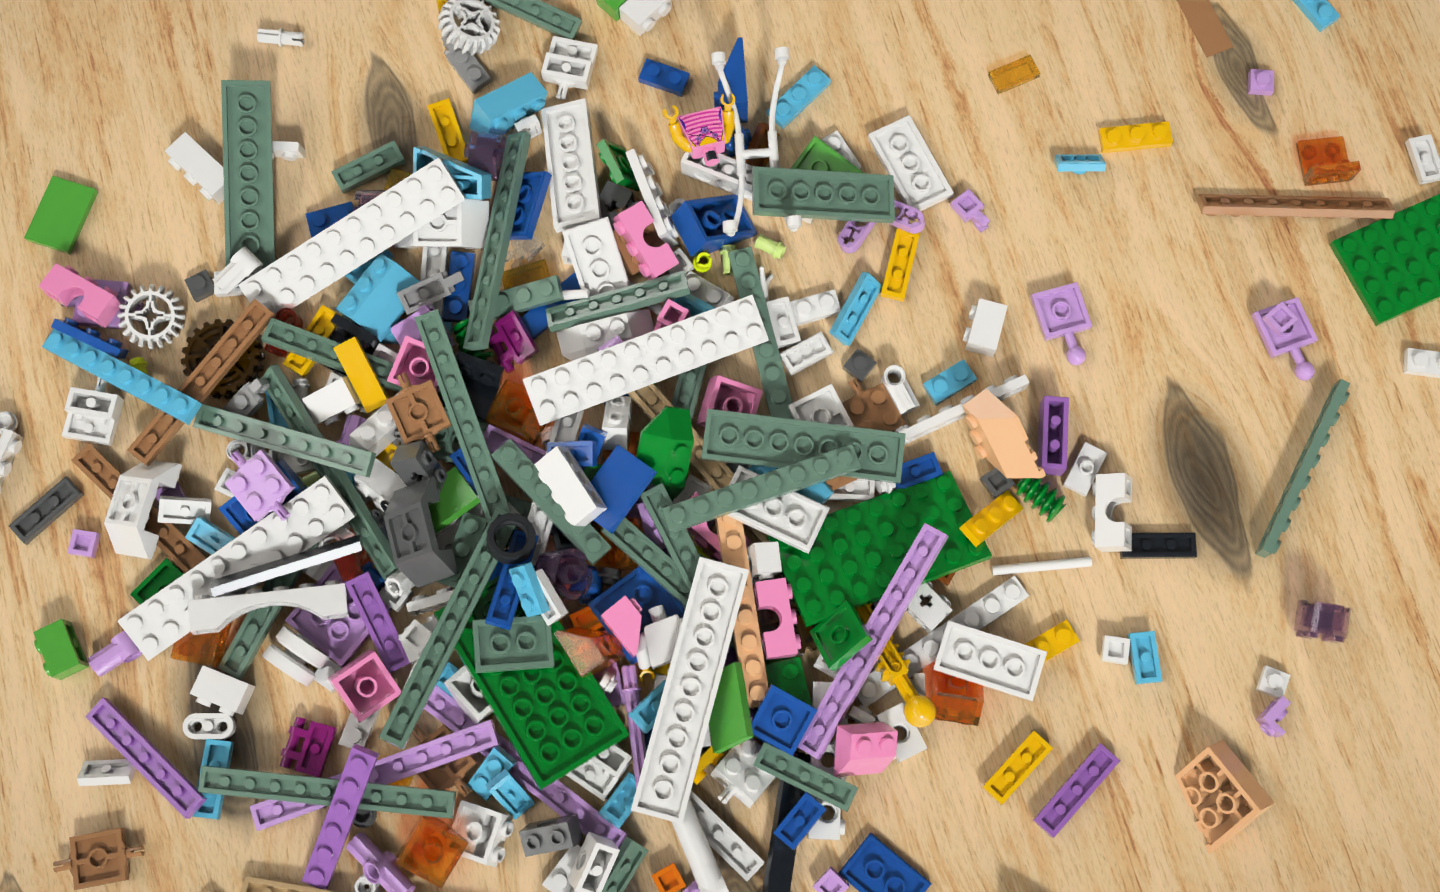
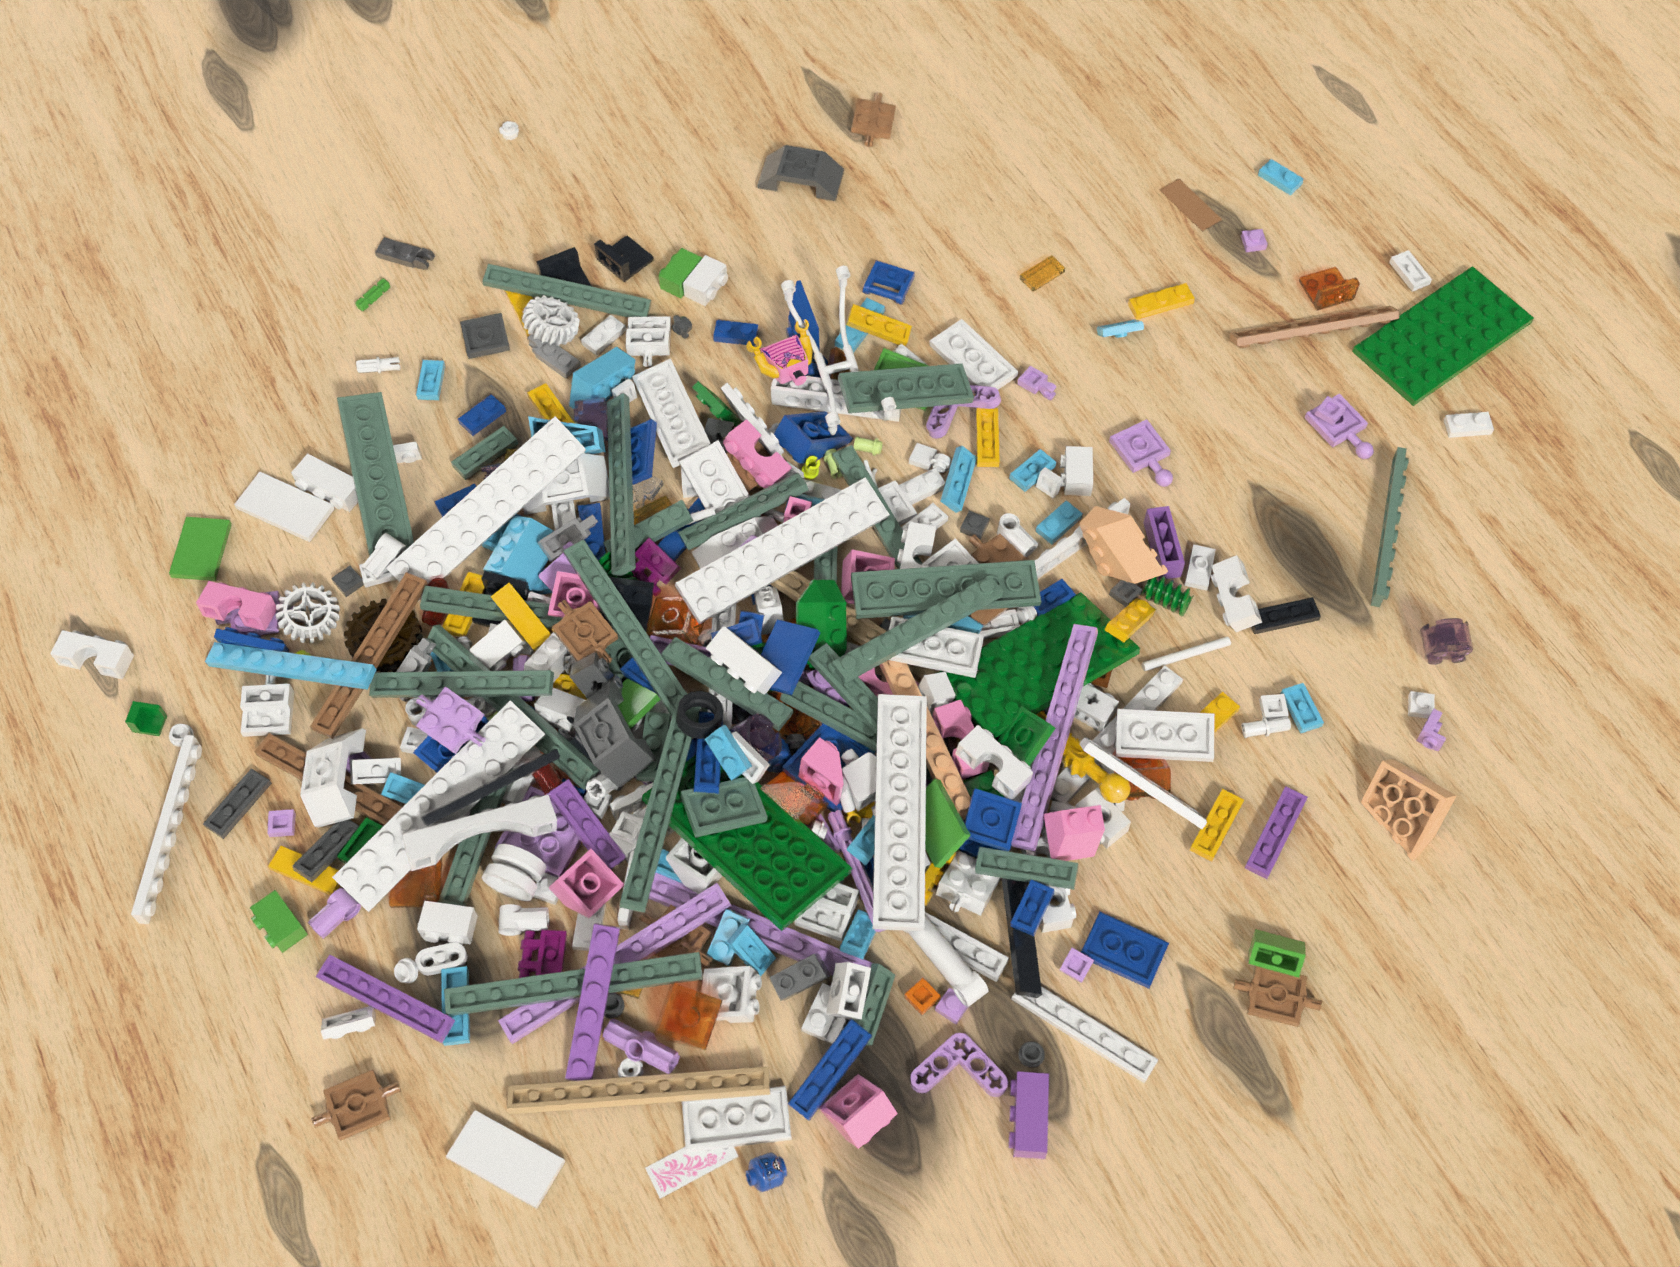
camera: 15 degrees left, 15 degrees down
none -> white tile [234,472,335,542]
none -> yellow tile [268,846,340,895]
none -> dark grey tile [292,819,359,882]
none -> white plate [394,958,418,983]
none -> medium azure plate [416,360,445,400]
none -> blue plate [458,394,506,436]
none -> dark grey plate [460,313,510,359]
none -> white piece [498,904,549,936]
none -> white plate [581,315,626,356]
none -> dark grey plate [672,315,692,339]
none -> yellow plate [846,304,912,346]
none -> blue plate [863,261,915,305]
none -> white arch [897,521,936,569]
none -> white tile [909,443,937,471]
none -> white plate [930,453,951,473]
none -> white arch [956,725,1033,800]
none -> medium azure plate [1009,449,1056,492]
none -> white plate [1035,467,1063,498]
none -> white tile [1080,737,1207,829]
none -> white axle [1241,717,1291,738]

